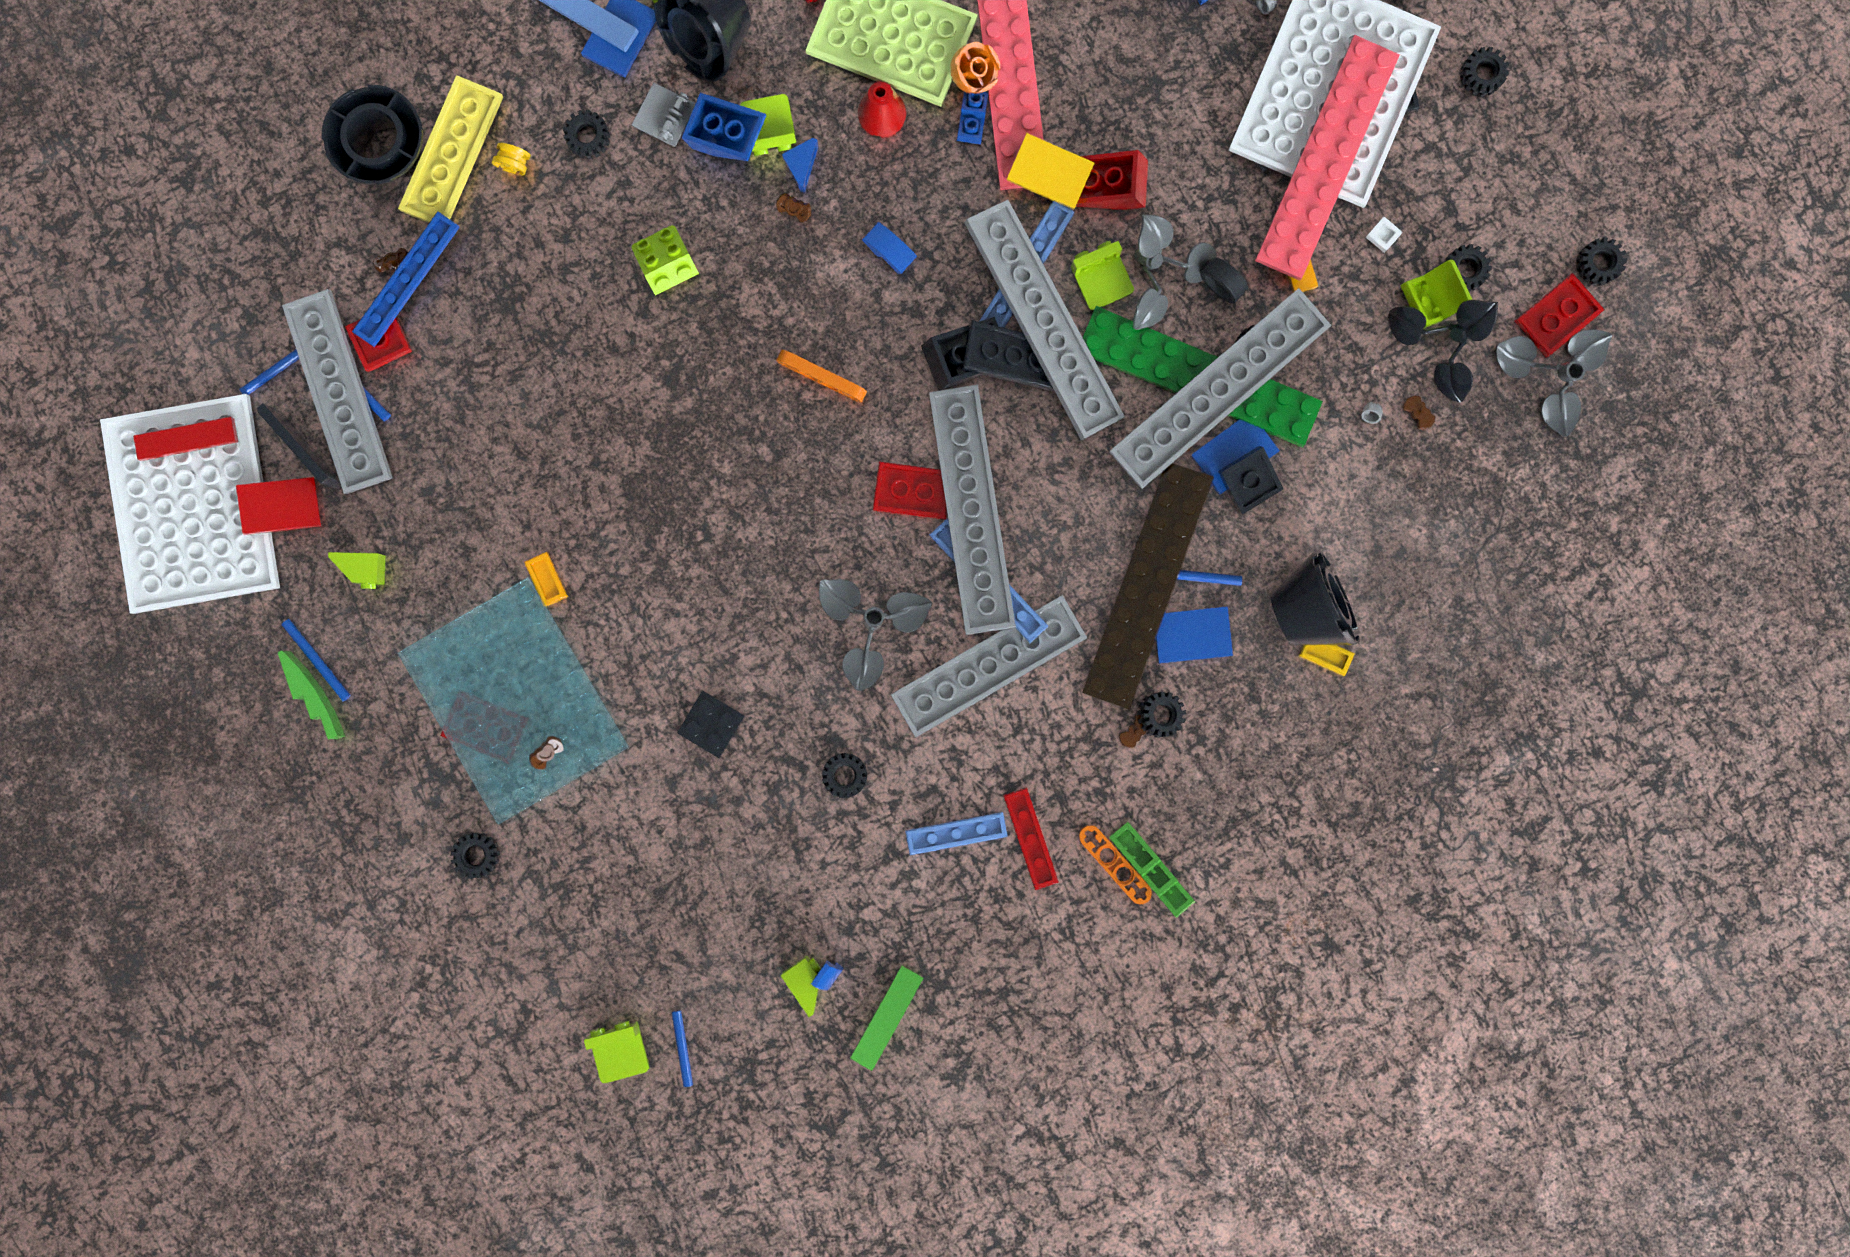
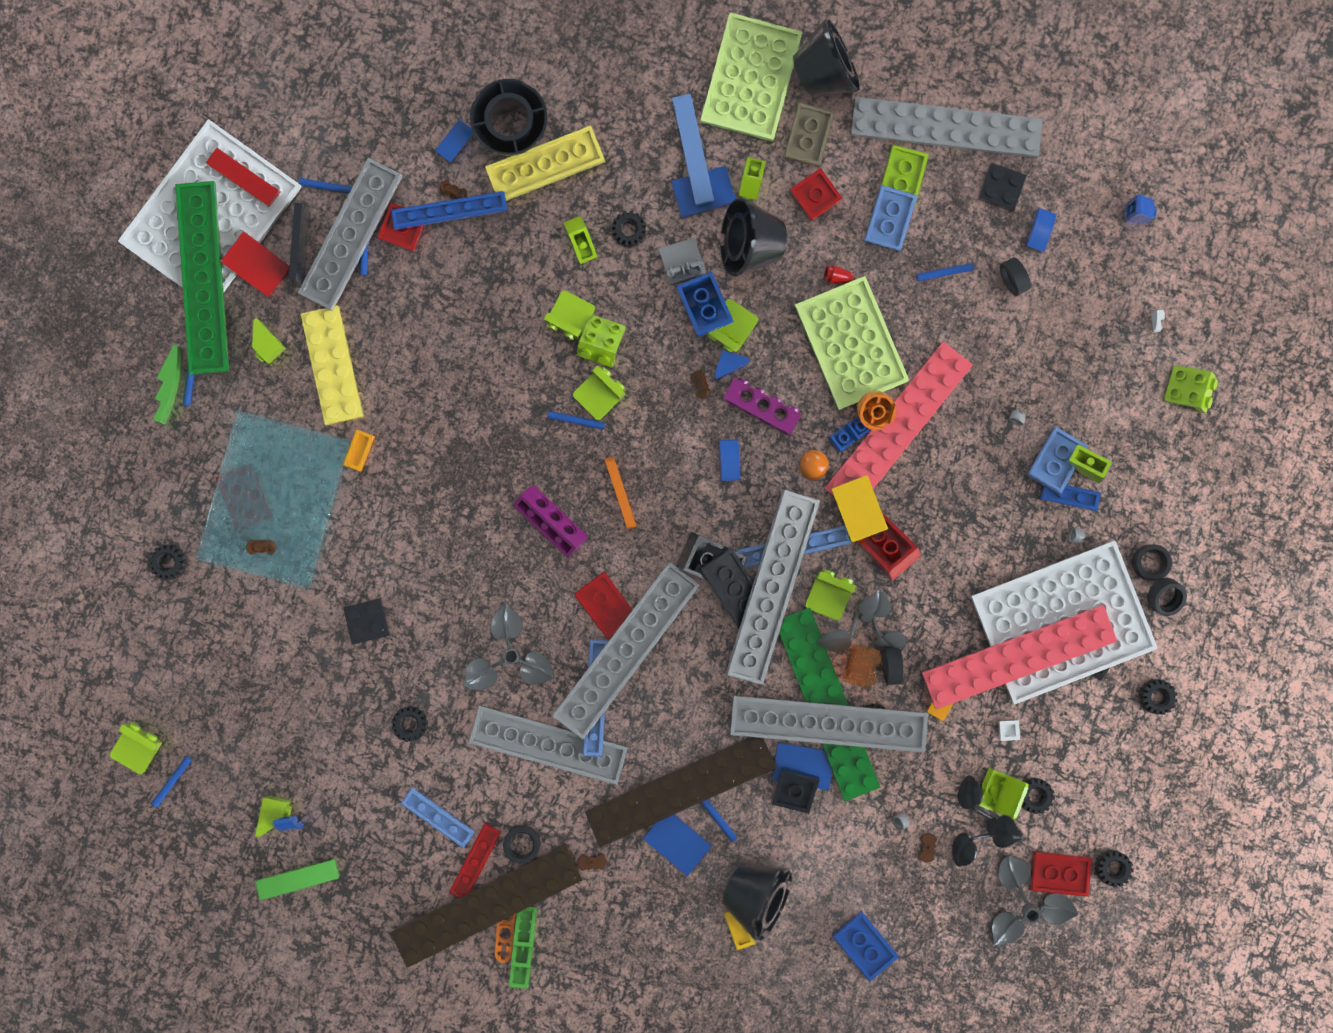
camera: 35 degrees right, 0 degrees up
yellow wheel [492,143,531,175] -> none
red cone [858,82,906,138] -> none
black tyre [1137,692,1186,738] -> none
none -> green plate [175,181,229,375]
none -> light yellow plate [301,305,364,425]
none -> dark brown plate [390,845,583,968]
none -> blue slope [435,119,473,163]
none -> black tyre [503,825,541,864]
none -> magenta brick [512,485,588,558]
none -> lime bracket [544,290,595,340]
none -> blue bar [548,411,605,430]
none -> lime slope [563,216,598,264]
none -> lime bracket [573,365,625,420]
none -> magenta brick [723,377,802,436]
none -> orange hair [799,450,829,481]
none -> blue tile [832,911,899,982]
none -> clear orange brick [844,644,882,689]

